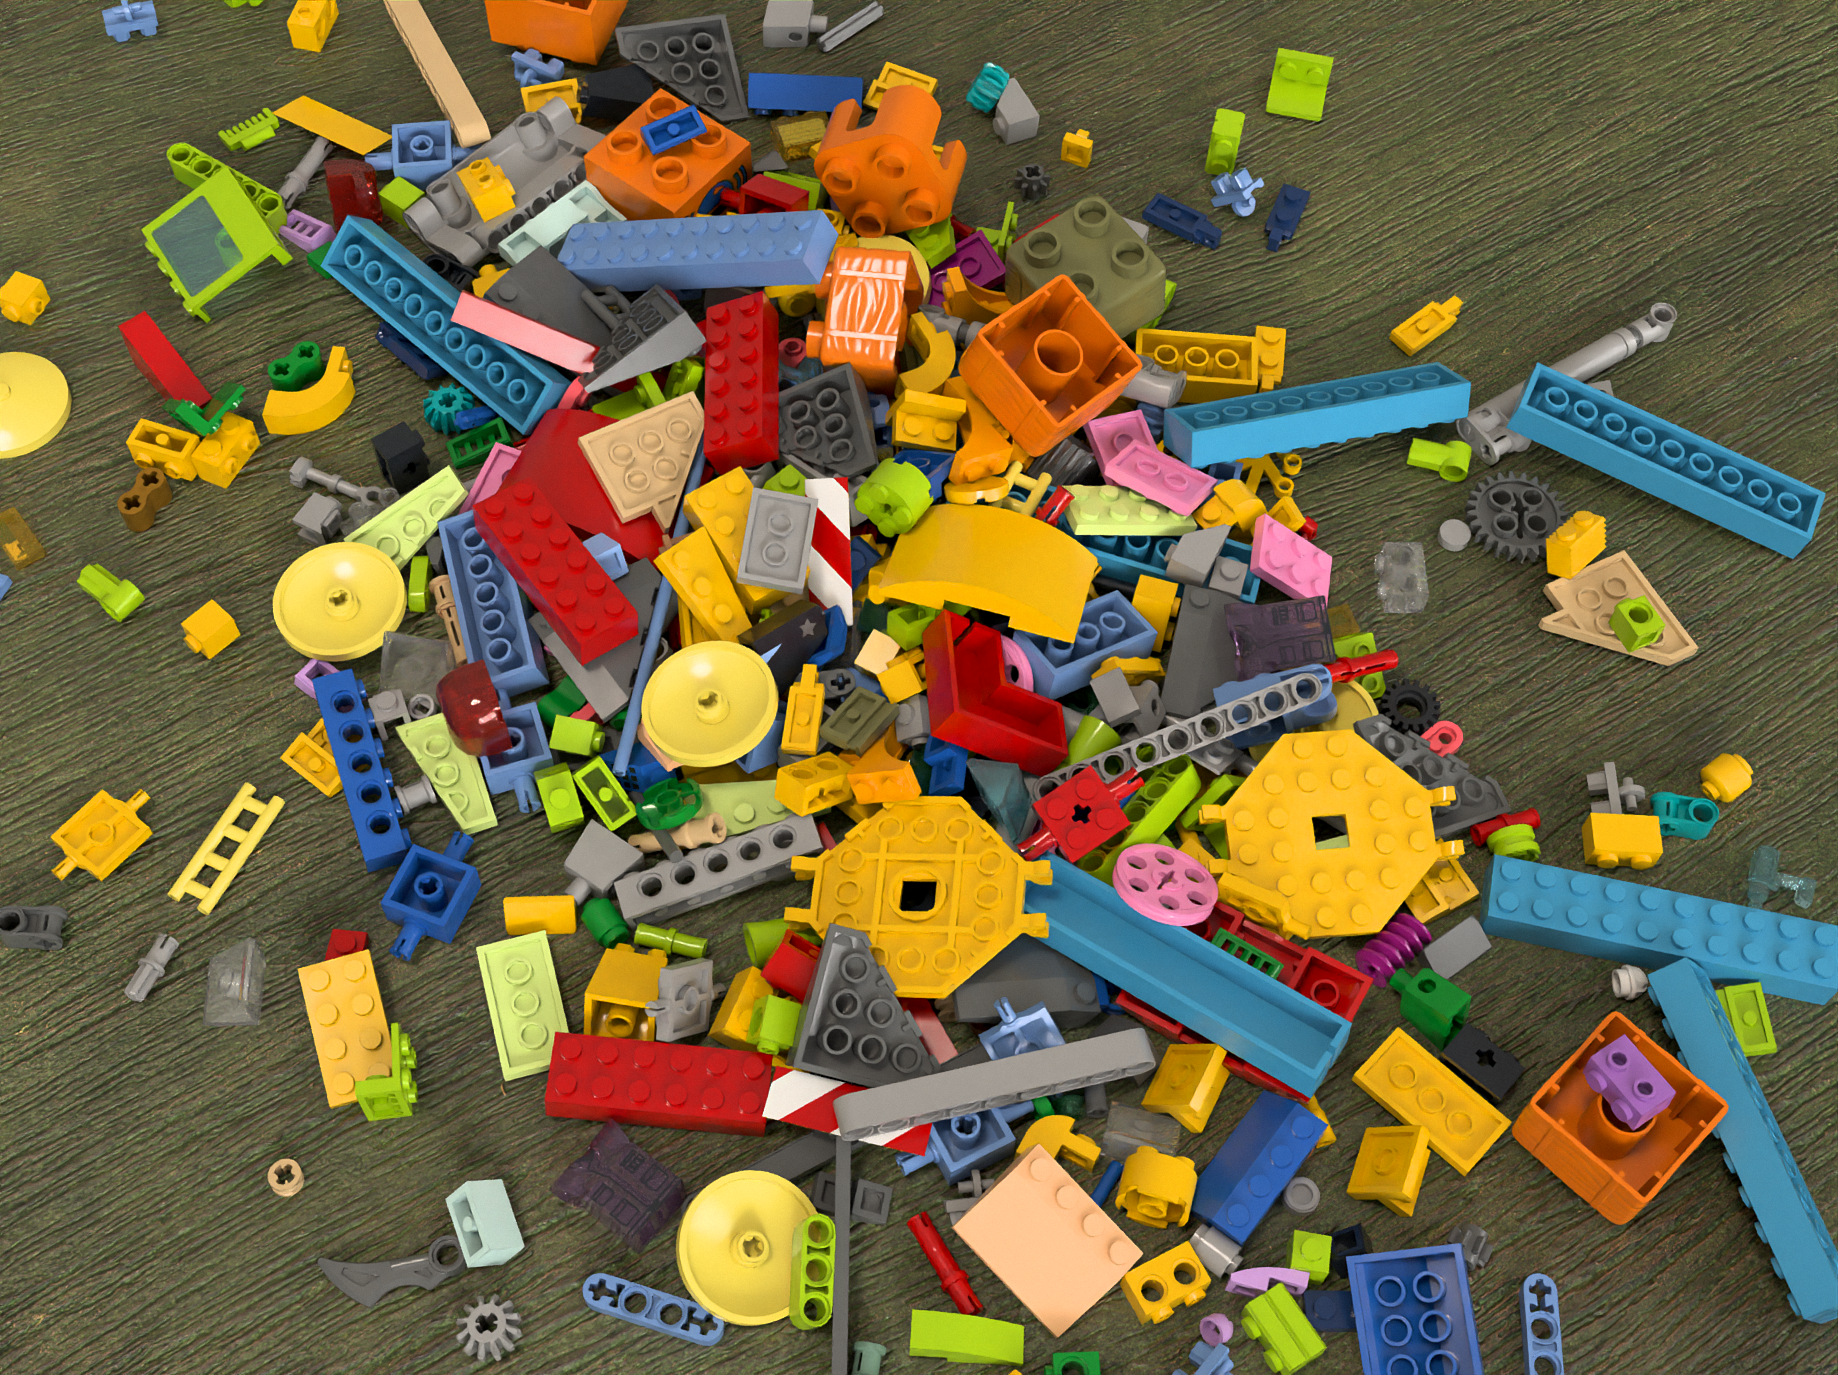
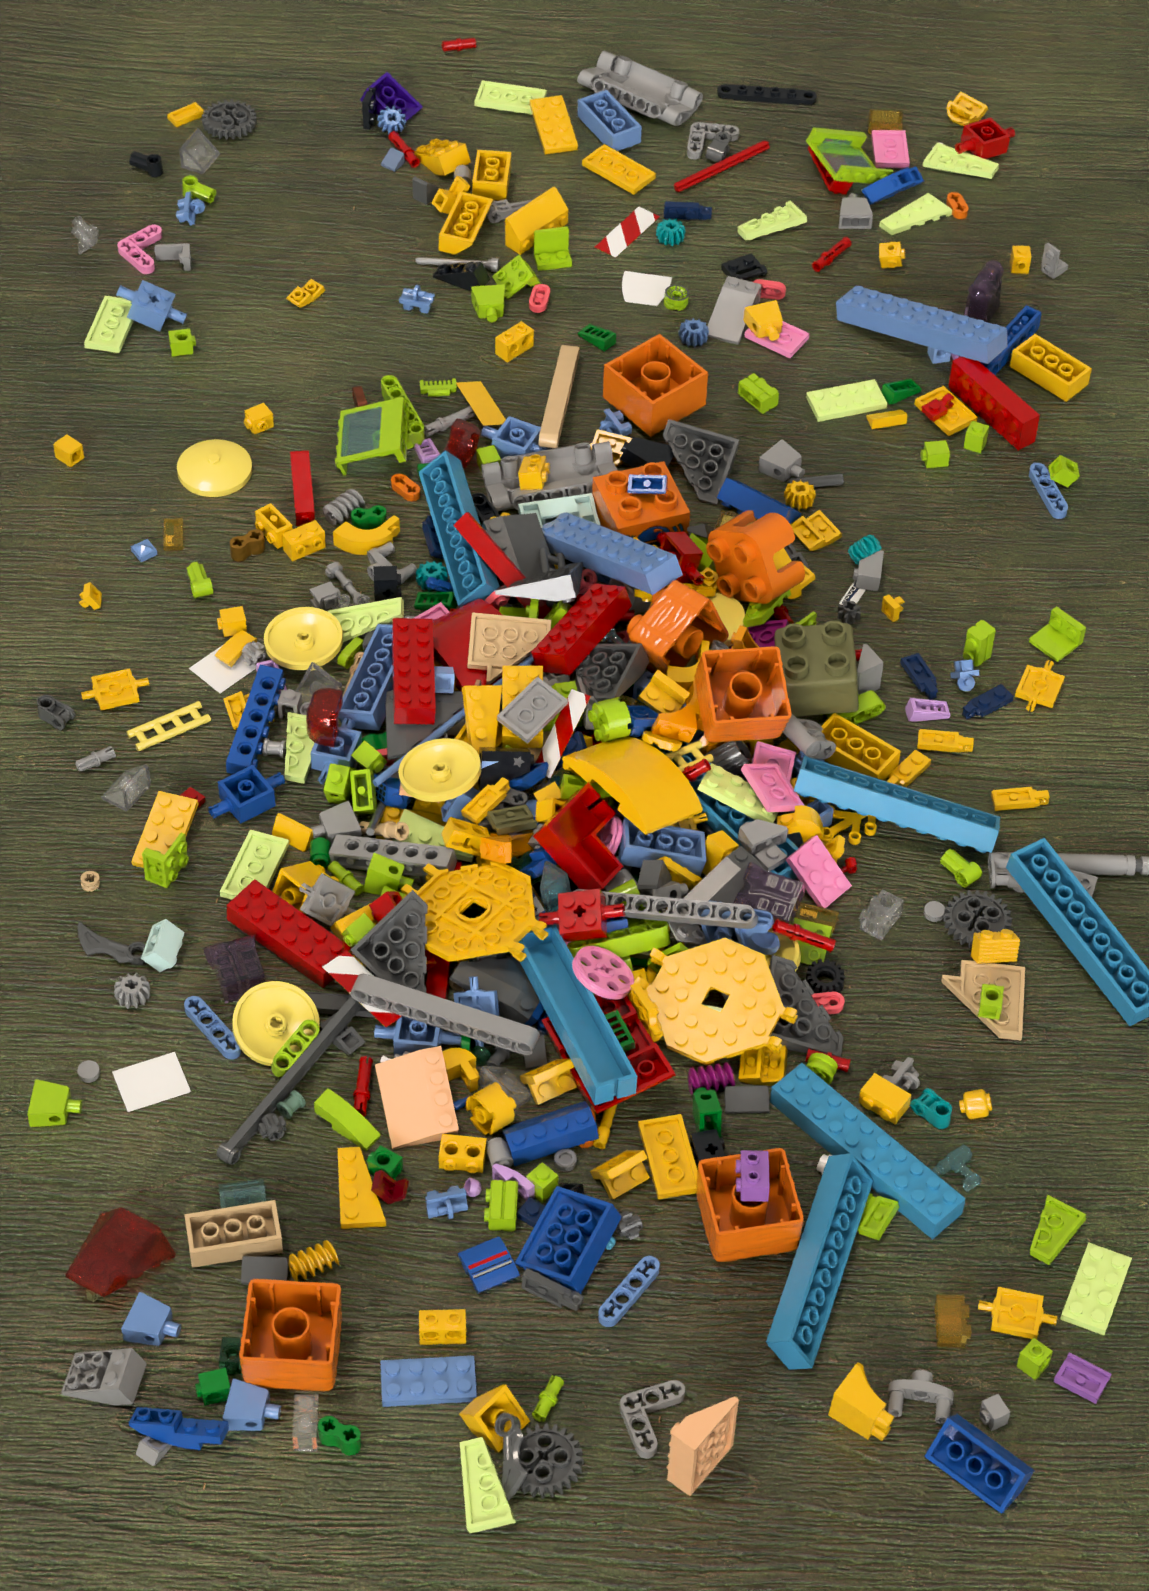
camera: 35 degrees right, 10 degrees down
green bracket [162,382,246,436] -> none
green piece [635,778,704,830] -> none
none -> white sticker [189,644,257,693]
none -> yellow slope [215,630,258,667]
none -> light grey gear [242,641,266,666]
none -> light grey piece [323,489,365,525]
none -> copper beam [352,386,368,416]
none -> lime torso [363,853,414,895]
none -> light grey connector [367,542,417,586]
none -> orange beam [391,474,420,502]
none -> yellow gear [784,479,816,511]
none -> sticker [839,581,866,605]
none -> lavender slope [905,698,951,722]
none -> yellow hinge [917,729,974,753]
none -> yellow plate [1015,660,1065,712]

